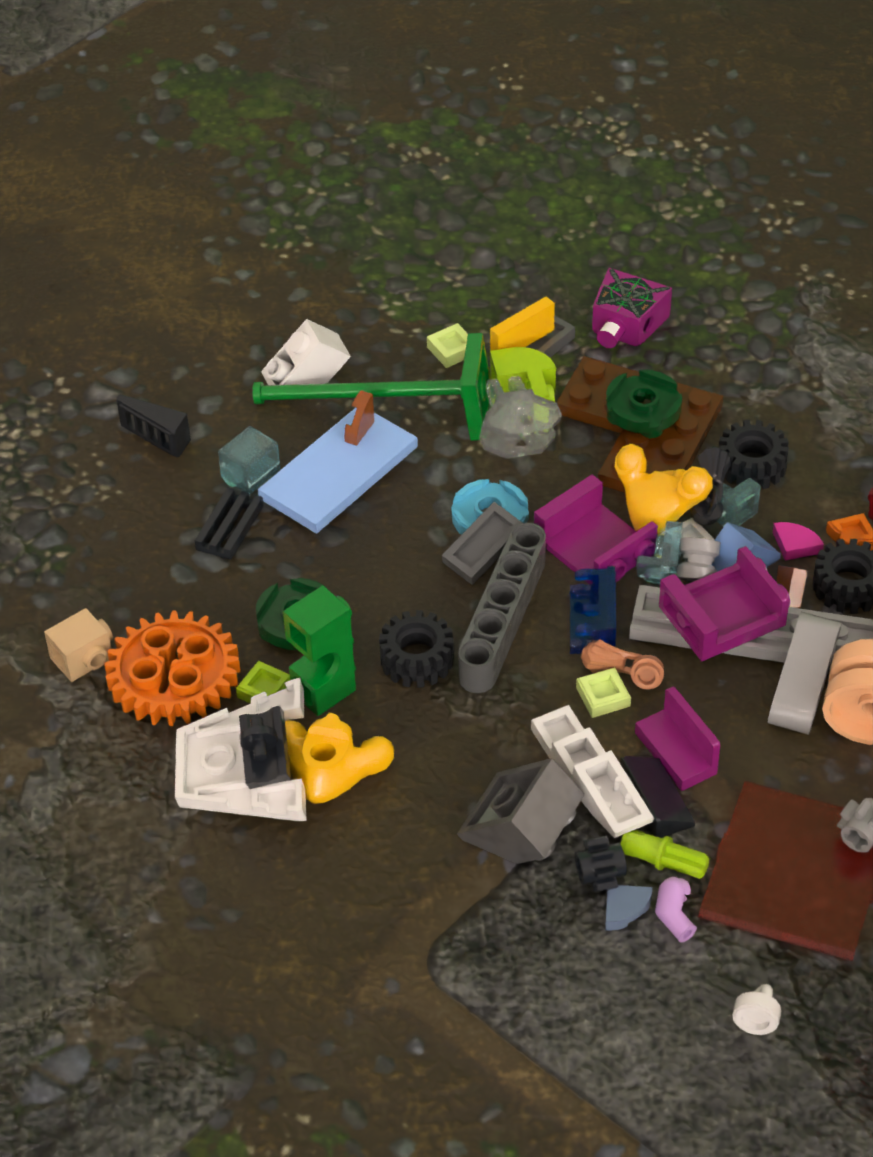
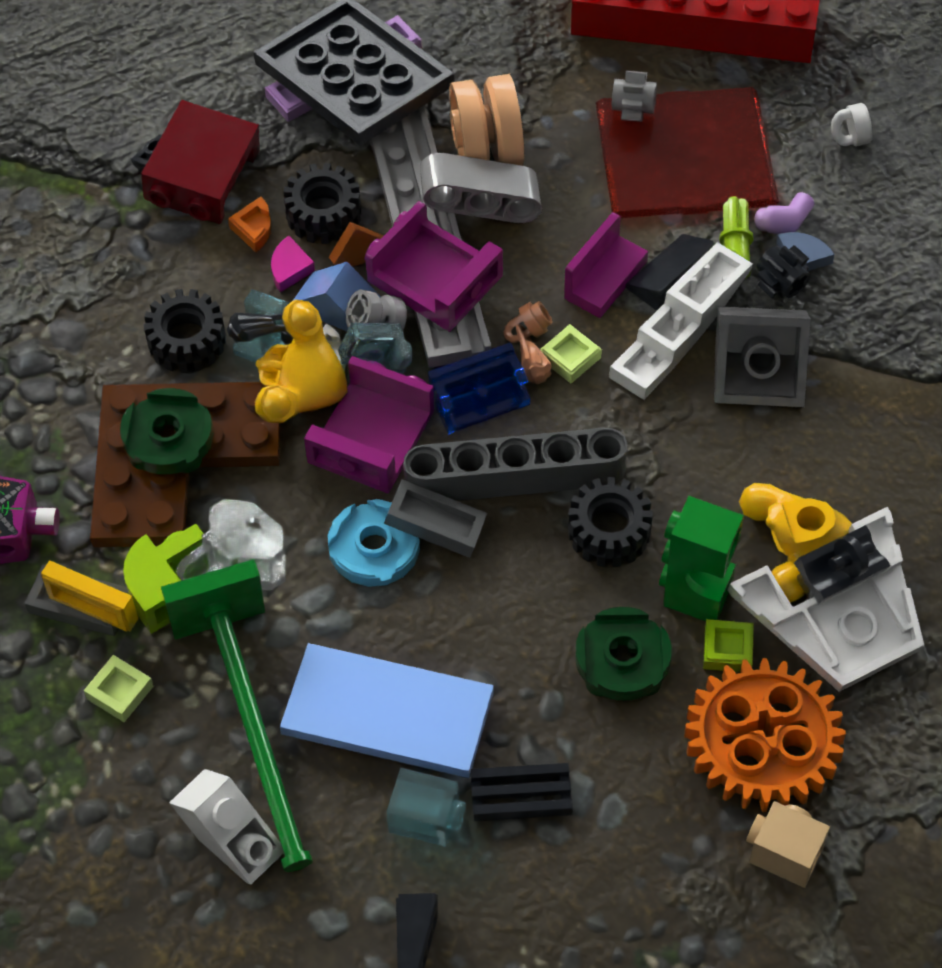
camera: 115 degrees left, 10 degrees up
dark orange tile [344,390,375,446] -> none

